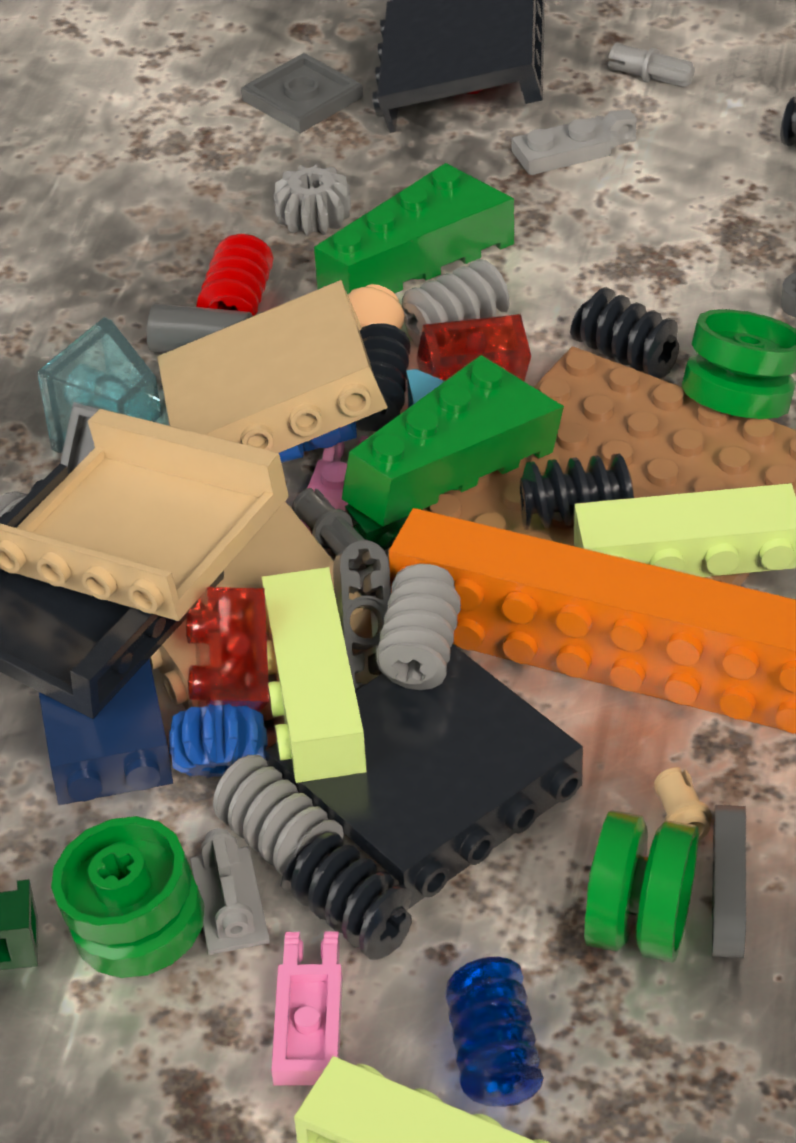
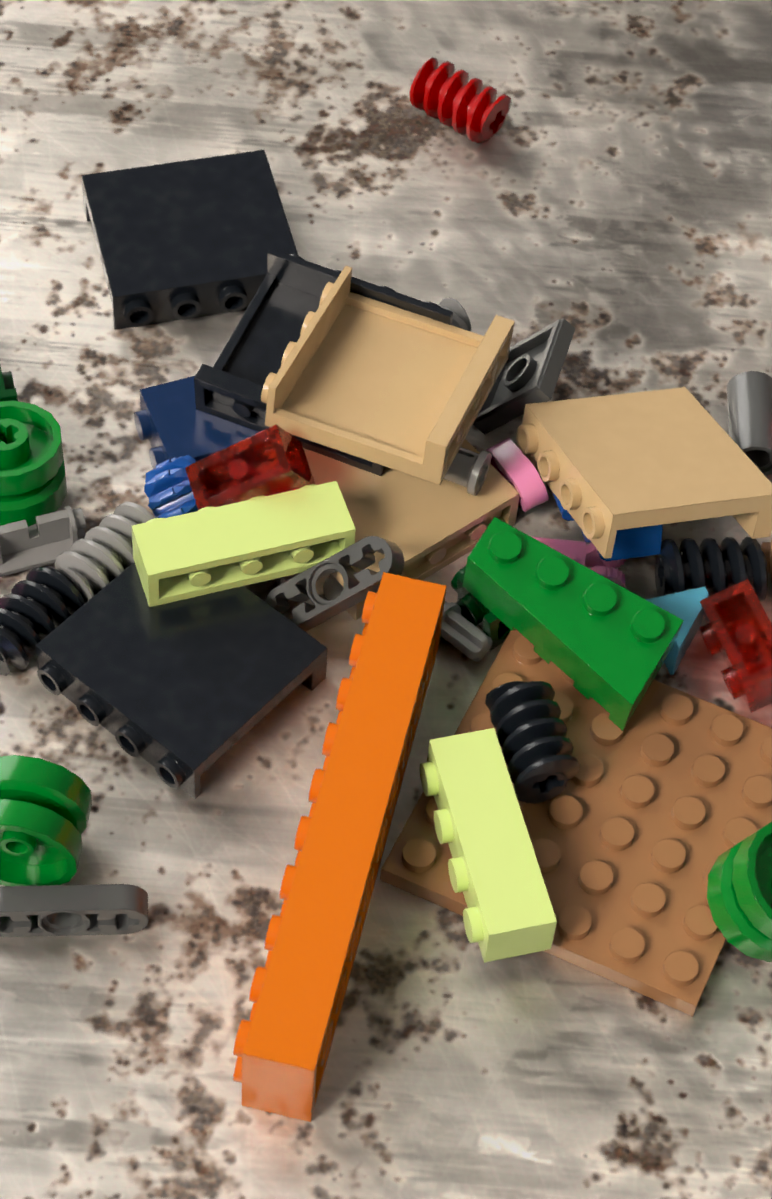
camera: 75 degrees right, 10 degrees up
clear light blue slope [37,317,162,453] -> none
dark grey axle [292,488,365,569] -> none
light grey piece [376,563,461,690] -> none
tan pin [654,767,712,841] -> none

